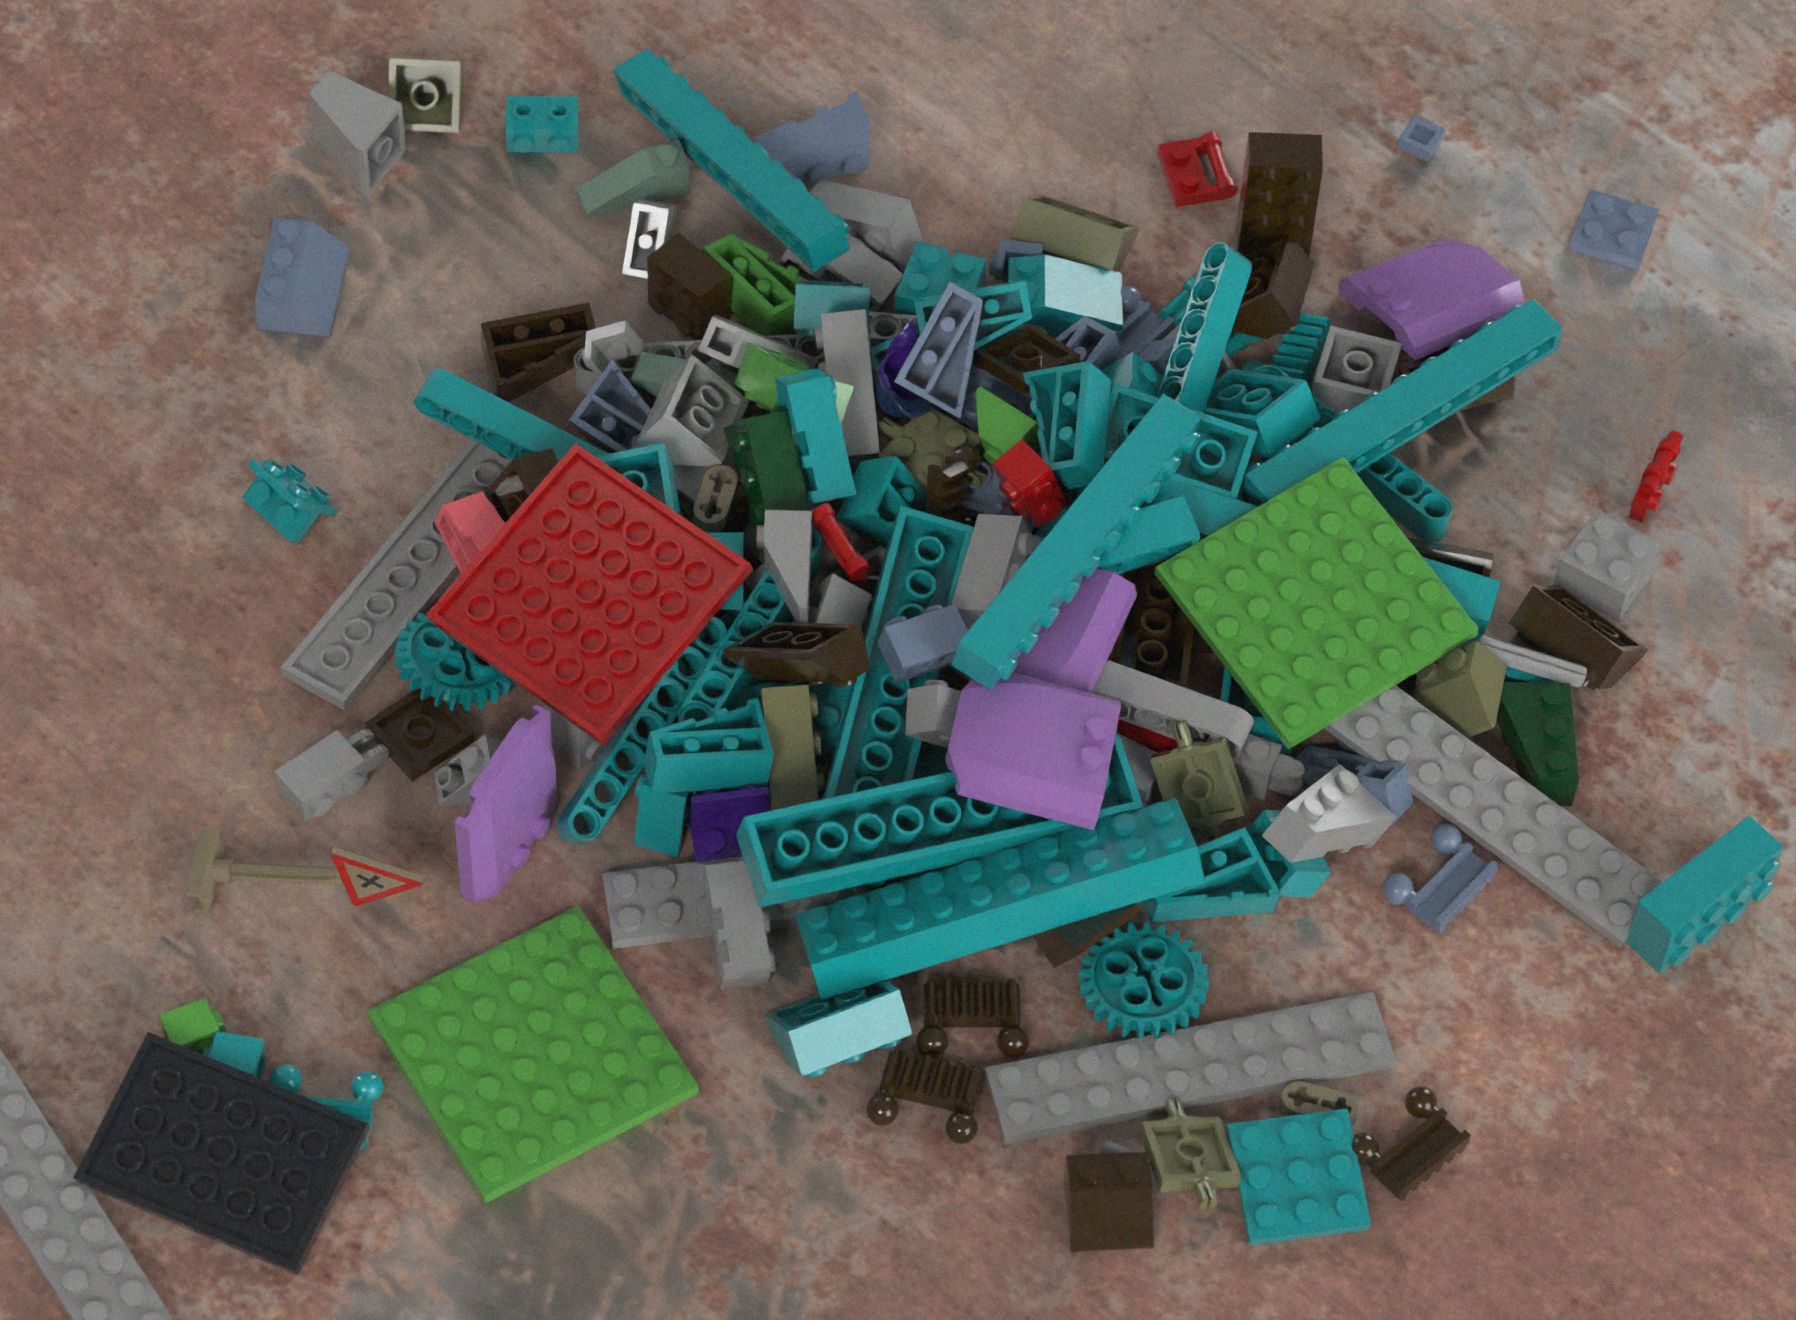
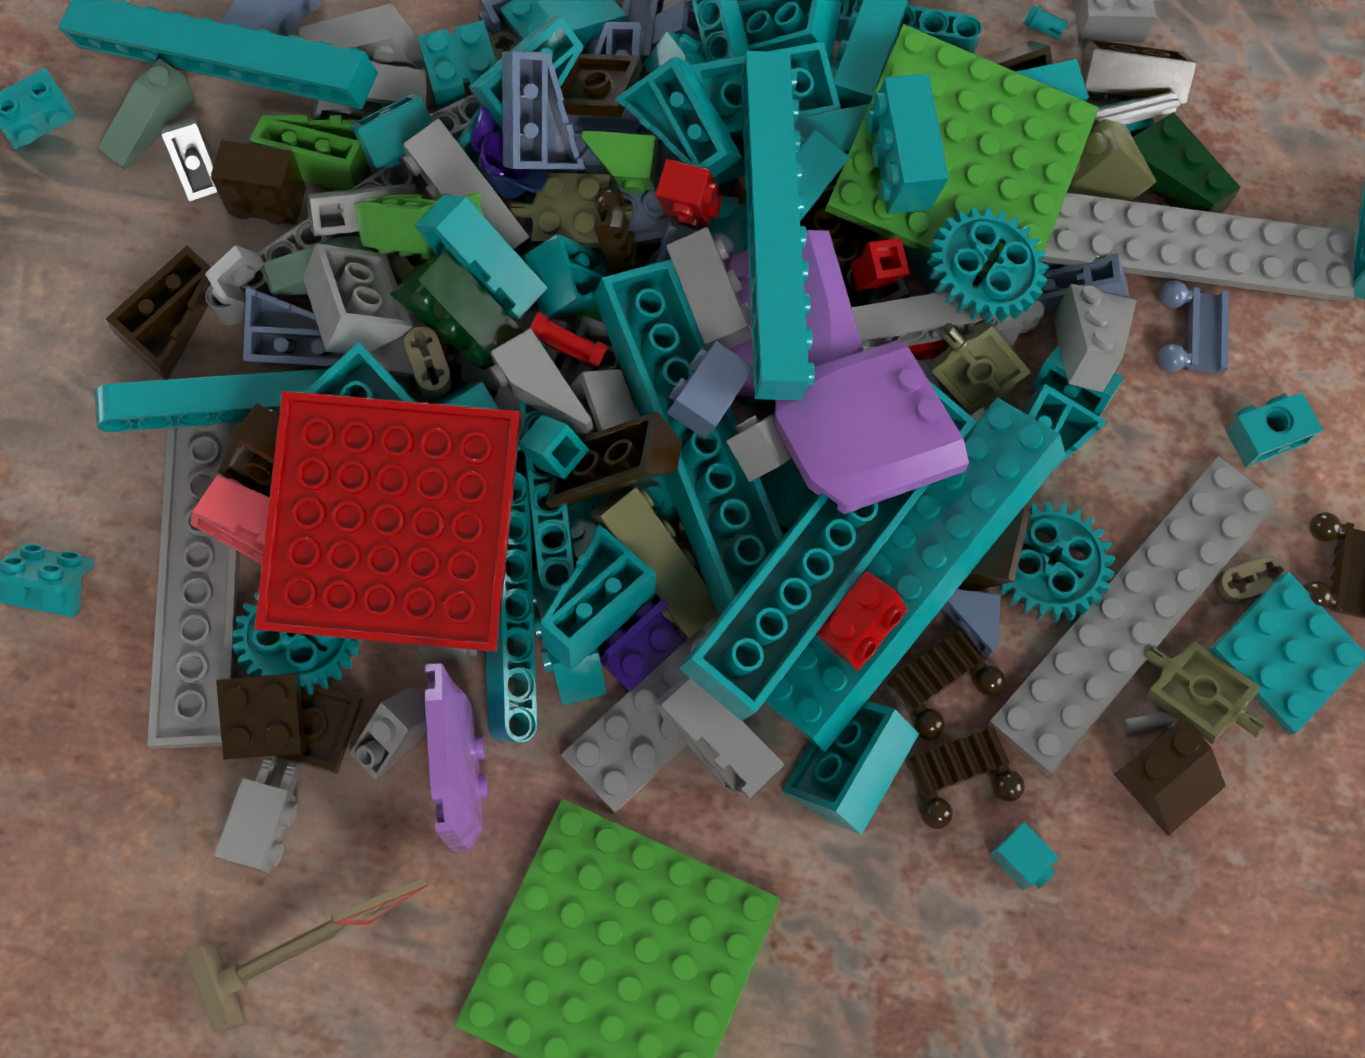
camera: 35 degrees left, 15 degrees up
none -> dark brown plate [216,672,306,760]
none -> teal brick [518,415,589,479]
none -> red brick [816,571,908,672]
none -> red brick [851,238,910,291]
none -> teal brick [866,74,949,214]
none -> teal gear [927,207,1049,323]
none -> sand blue slope [940,590,1001,660]
none -> teal brick [989,822,1059,890]
none -> teal pin [1023,5,1068,41]
none -> teal brick [1225,392,1324,468]

